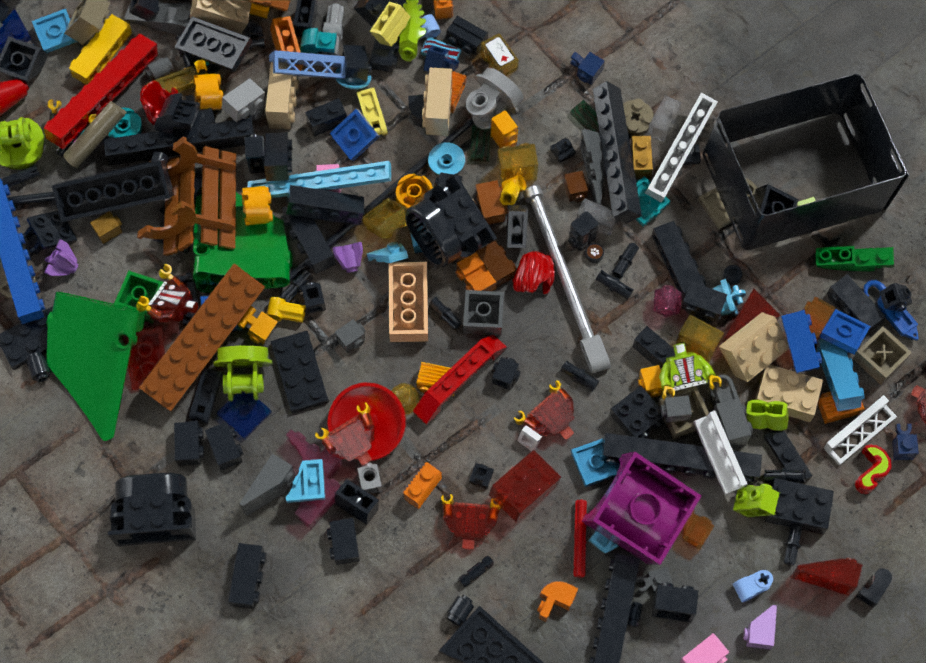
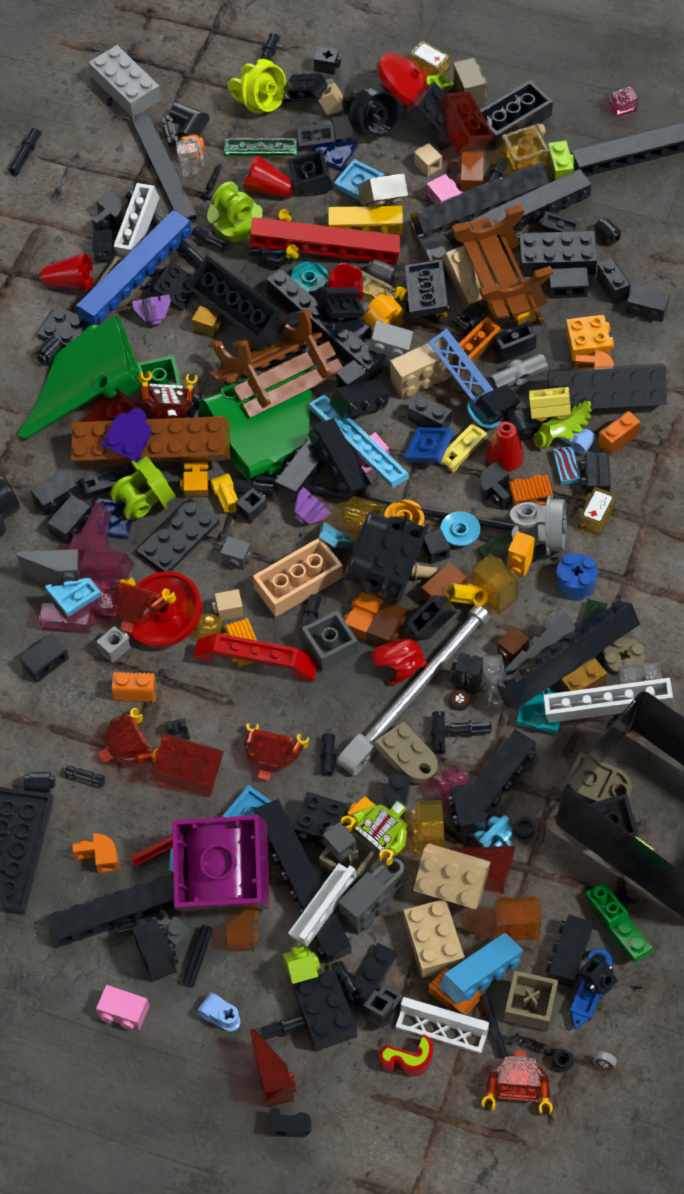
camera: 60 degrees right, 10 degrees down
dark tan brick [63,101,126,168] -> none
light orange brick [242,186,273,226] -> none
teal brick [300,28,337,54] -> none
black brick [334,479,379,525] -> none
tan brick [422,68,452,136] -> none
dark blue brick [423,45,459,73] -> none
black brick [492,357,521,390] -> none
white plate [517,425,542,452] -> none
black tile [550,138,576,163] -> none
dark blue brick [570,52,605,85] -> none
lavender slope [744,605,777,650] -> none
lime brick [746,400,789,431] -> none
blue brick [781,310,823,374] -> none
blue plate [819,309,871,355] -> none
dark blue brick [892,424,919,460] -> none
none -> clear pink arch [67,502,134,580]
none -> dark purple plate [102,409,152,462]
none -> black axle [183,925,213,987]
none -> tan brick [212,589,243,621]
none -> black brick [362,984,403,1028]
none -> dark tan plate [373,721,438,783]
none -> black bar [480,994,509,1059]
none -> red cone [485,422,524,472]
none -> blue brick [556,553,598,601]

